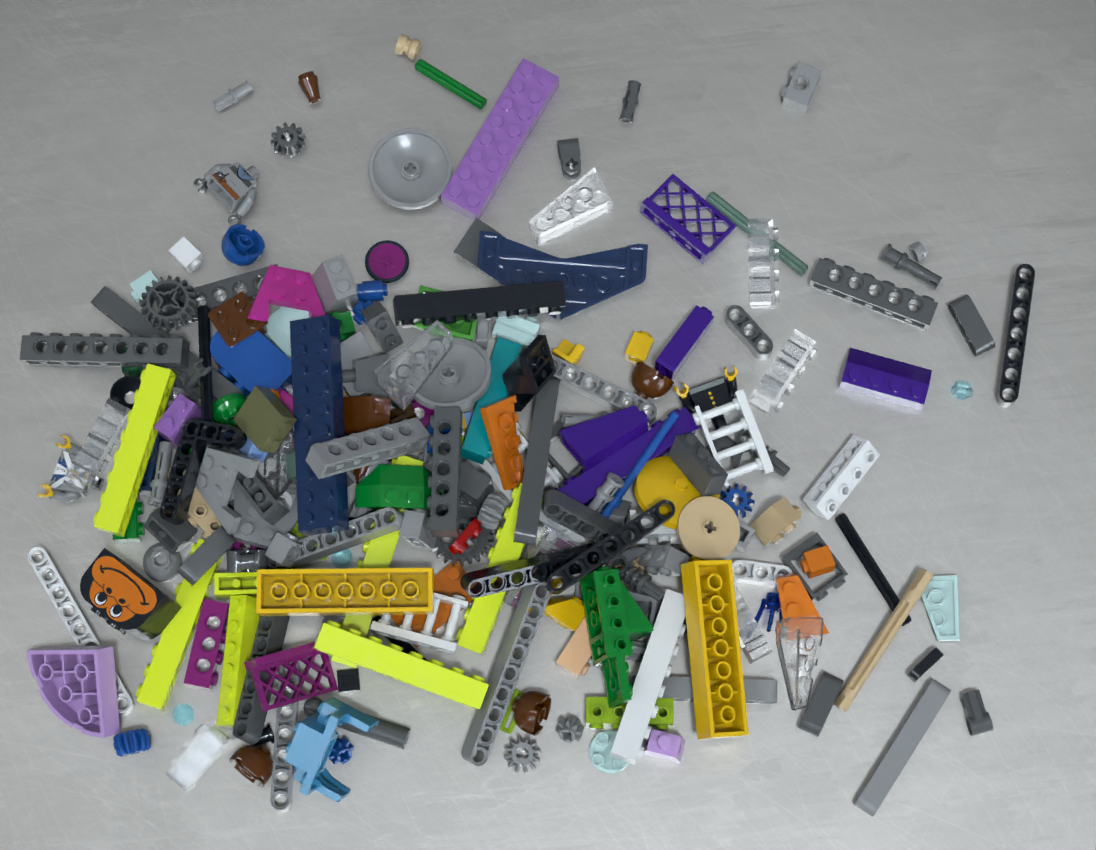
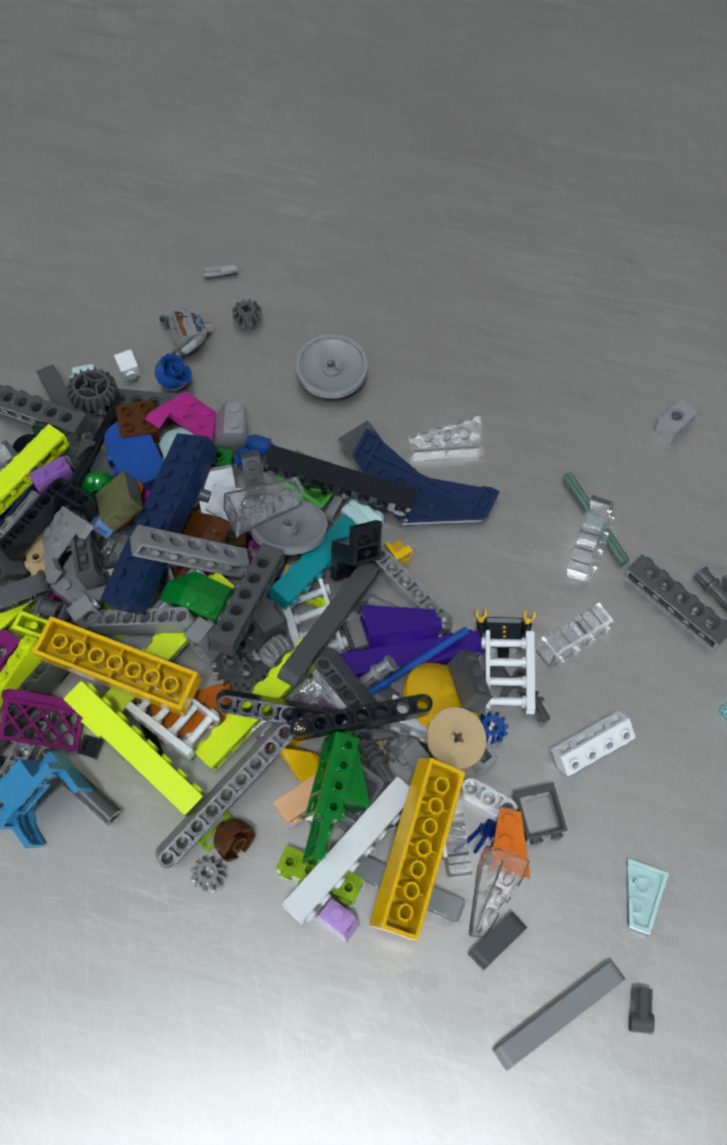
camera: 20 degrees right, 10 degrees down
reddish brown cone [298,71,321,104] -> none
blue gear [329,737,354,765] -> none
clear light blue plate [331,549,353,569] -> none
magenta wheel [365,240,409,283] -> none
tan wheel [395,34,421,60] -> none
green axle [415,59,487,109] -> none
medium lavender brick [441,58,559,221] -> none
red plate [448,517,482,556] -> none
orange wing [480,395,524,491] -> none
light grey gear [556,715,585,743] -> none
dark grey piece [557,138,581,180] -> none
light aqua dish [589,730,629,773] -> none
dark grey pin [620,80,641,124] -> none
yellow brick [624,331,654,364] -> none
reddish brown cylinder [631,361,674,400] -> none
dark purple fence [639,174,736,264] -> none
dark purple slope [654,305,714,381] -> none
dark grey beam [725,305,773,360] -> none
tan brick [750,497,802,546] -> none
orange brick [800,545,836,579] -> none
tan piece [833,568,934,712] -> none
black axle [835,513,912,626] -> none
dark purple slope [839,347,932,411] -> none
black beam [907,647,944,683] -> none

